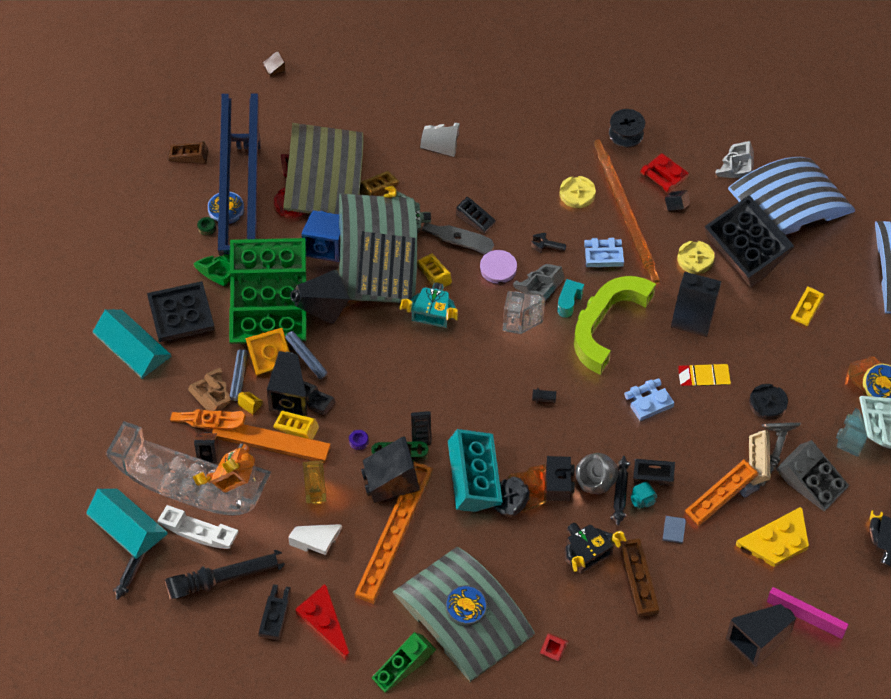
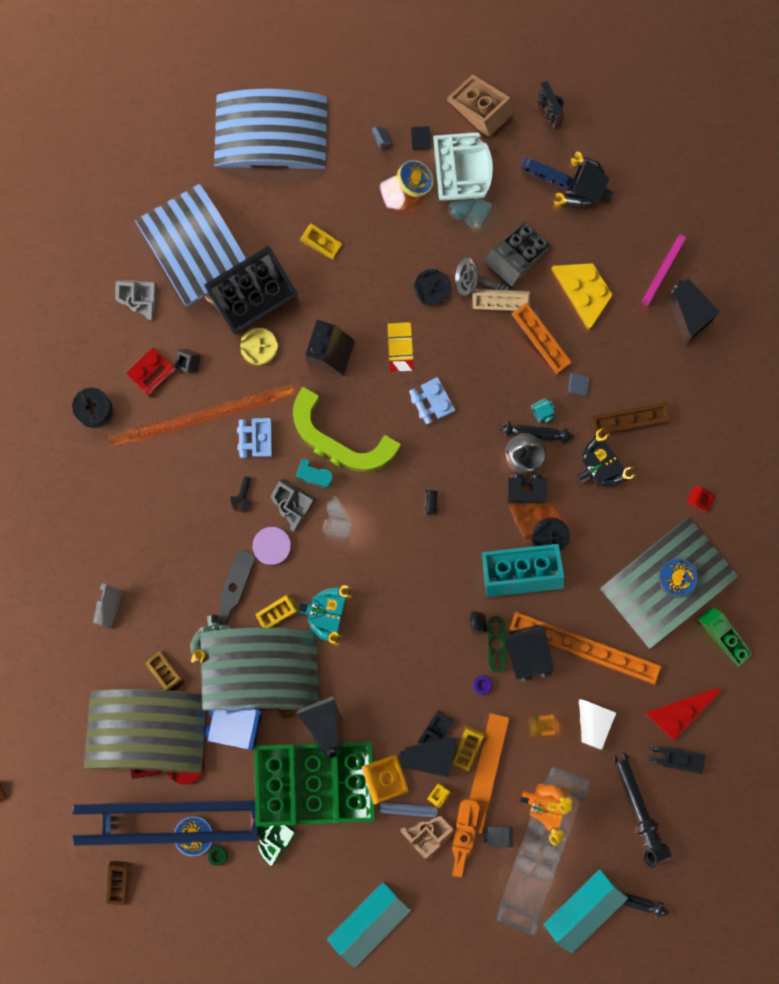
camera: 85 degrees left, 25 degrees up
black plate [147,281,215,343] -> none
white slope [157,505,239,549] -> none
sand blue axle [285,331,327,379] -> none
sticker [357,231,415,300] -> none
black slope [456,197,496,234] -> none
light yellow tile [560,176,596,208] -> none
black brick [633,459,675,486] -> none

